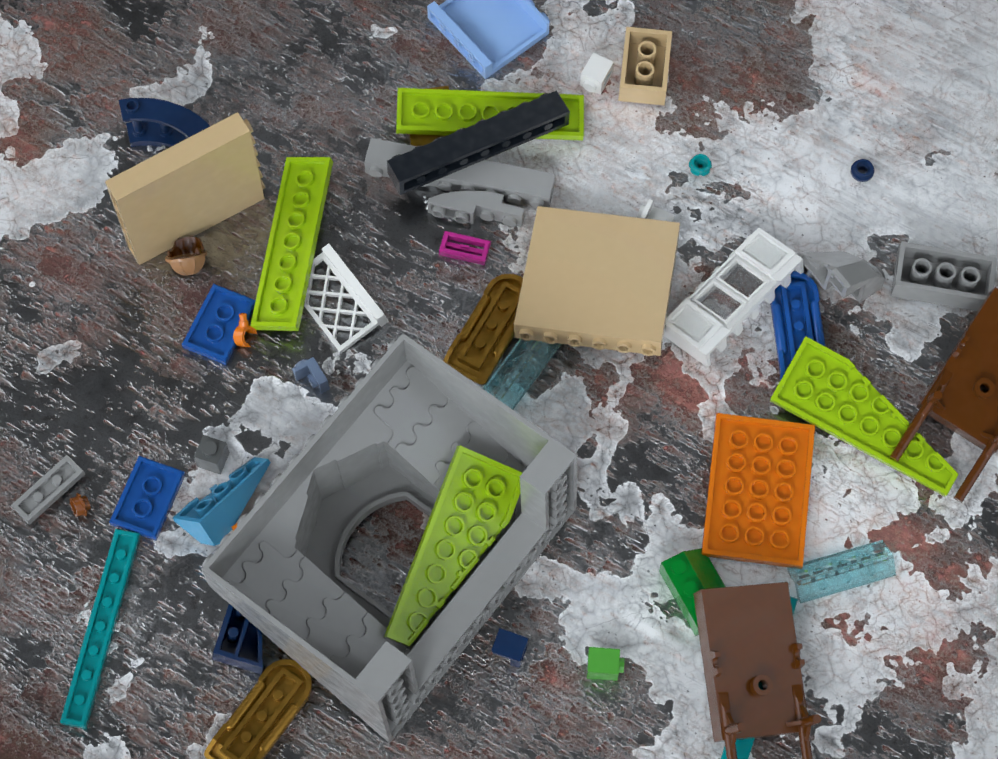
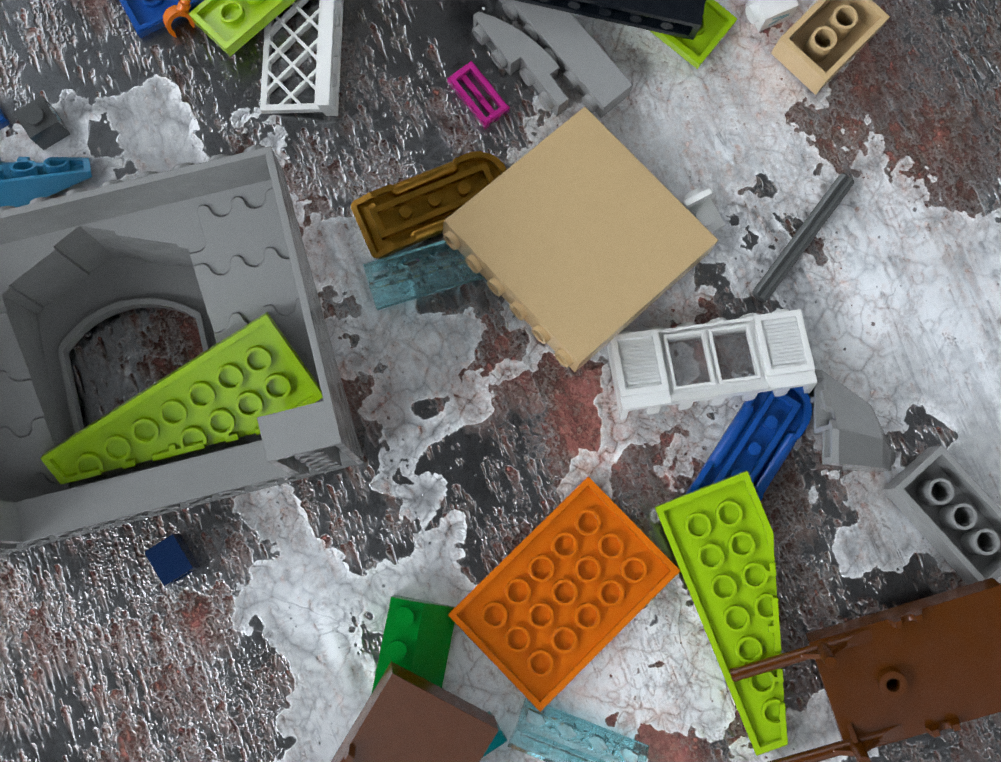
camera: 30 degrees right, 15 degrees up
sand blue bracket [292,357,330,394] -> none
bright green brick [587,647,625,681] -> none
teal plate [689,154,712,176] -> none
dark blue plate [850,159,875,182] -> none
none -> dark grey axle [752,173,854,303]

